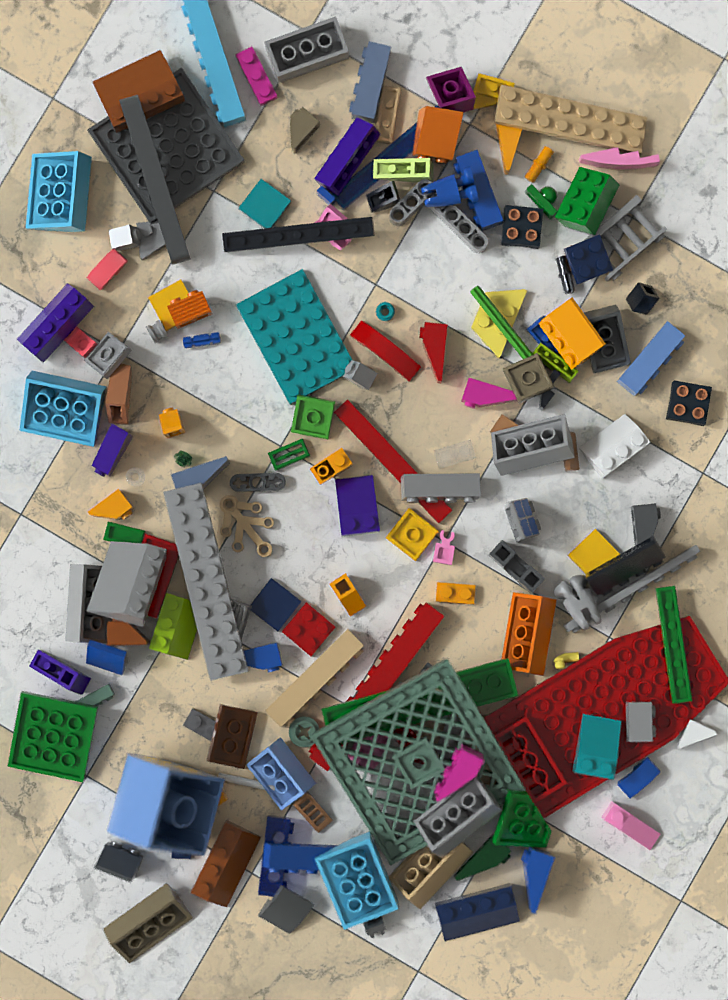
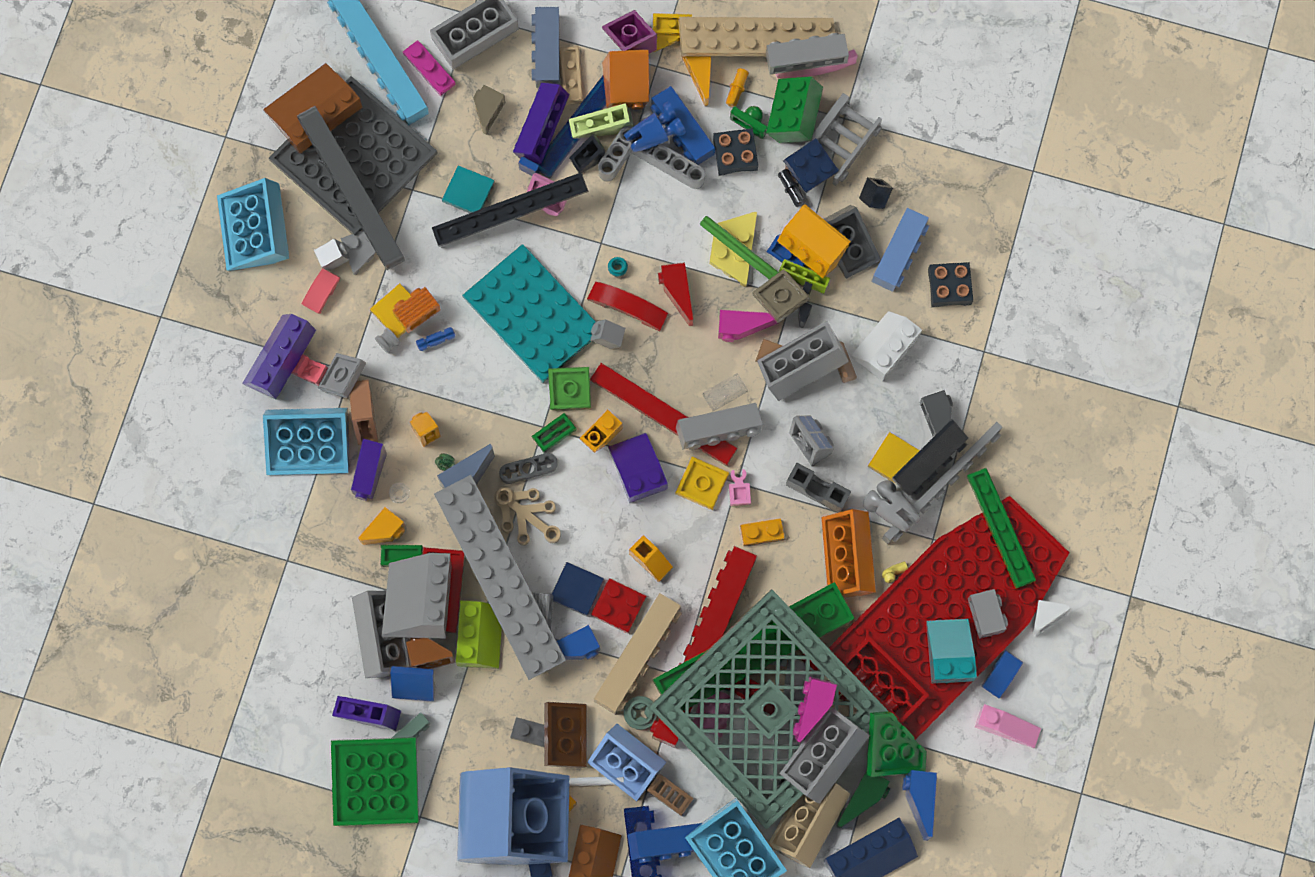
camera: 15 degrees left, 10 degrees down
none -> light grey brick [766,33,849,75]

